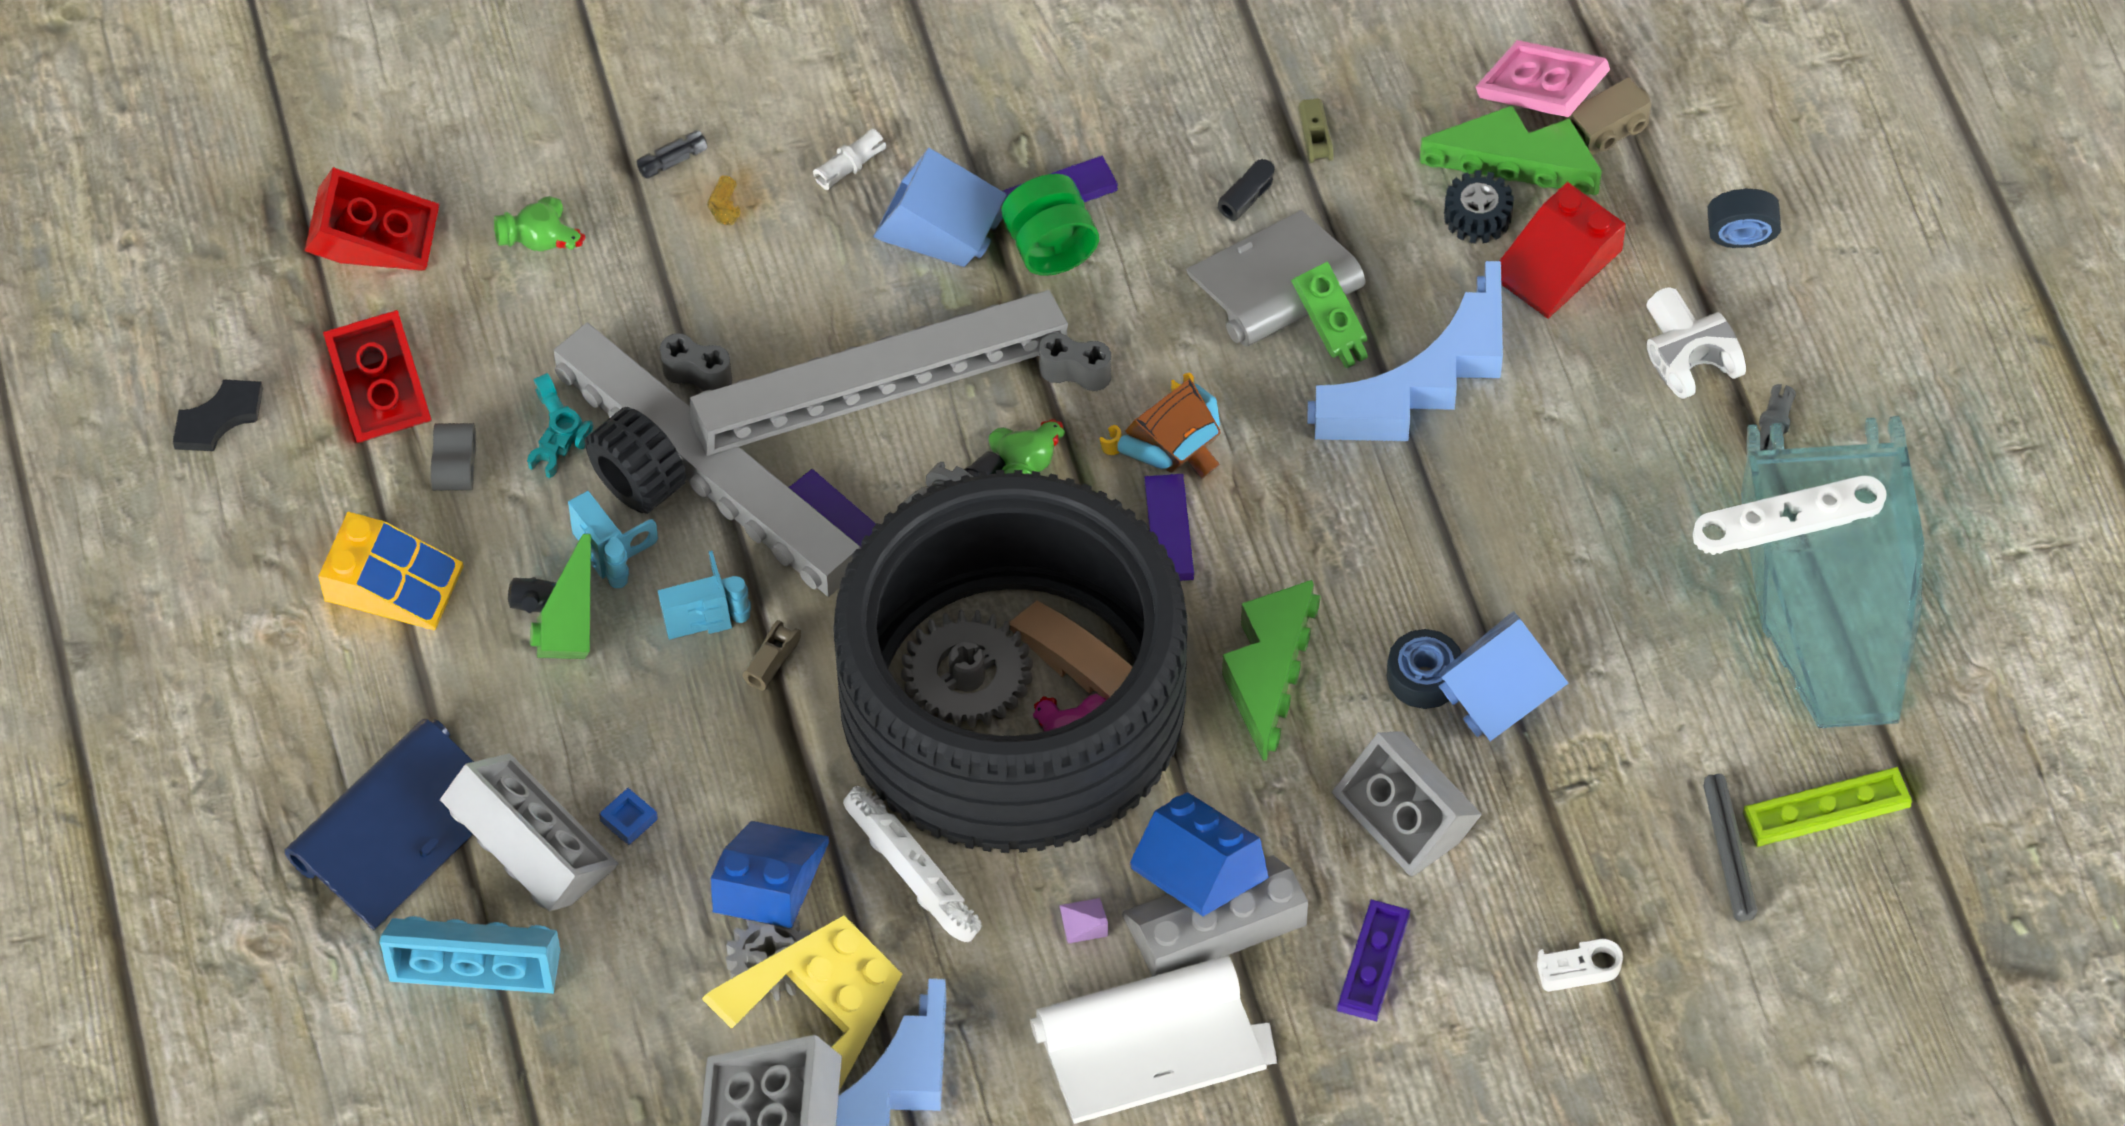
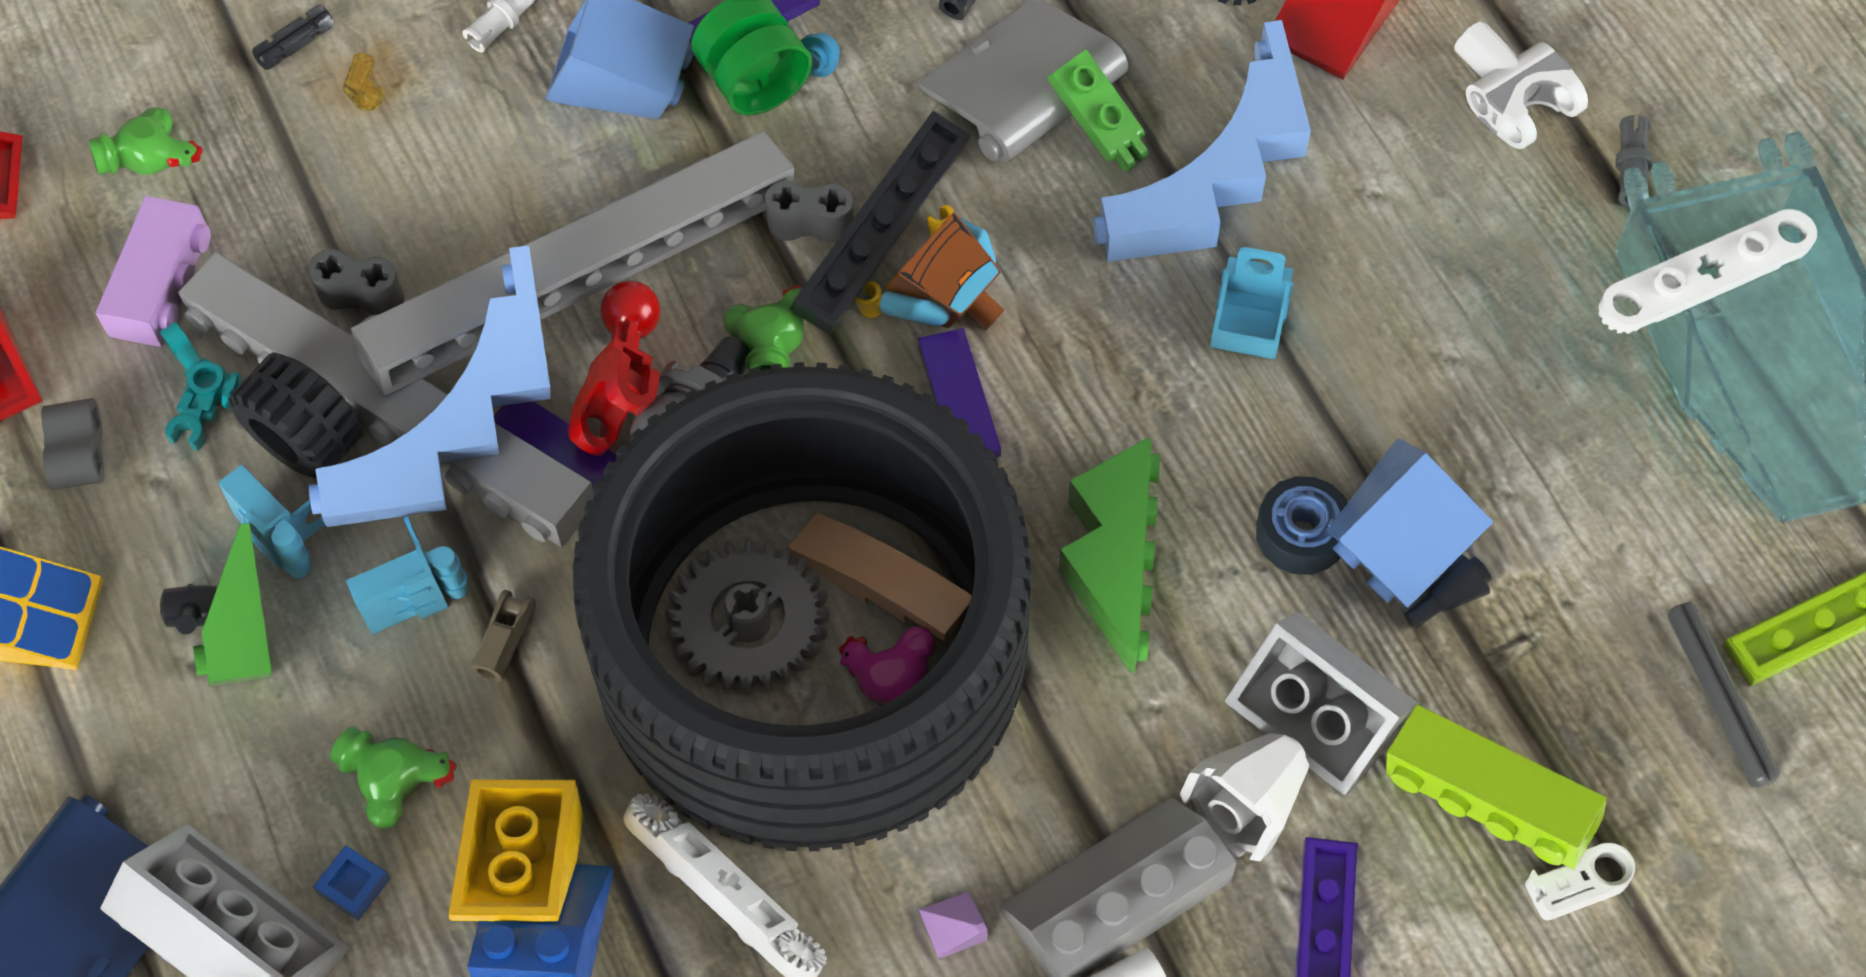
camera: 10 degrees left, 5 degrees up
blue slope [1130,792,1269,916] -> none
none -> lavender brick [95,196,211,347]
none -> light blue arch [309,246,551,527]
none -> bright green animal [330,726,457,829]
none -> yellow slope [448,779,583,921]
none -> red piece [568,280,661,456]
none -> black plate [790,111,971,335]
none -> dark azure plate [801,33,840,77]
none -> white cone [1180,733,1309,861]
none -> medium azure piece [1210,247,1294,360]
none -> lime brick [1386,704,1607,870]
none -> black cone [1404,554,1492,629]

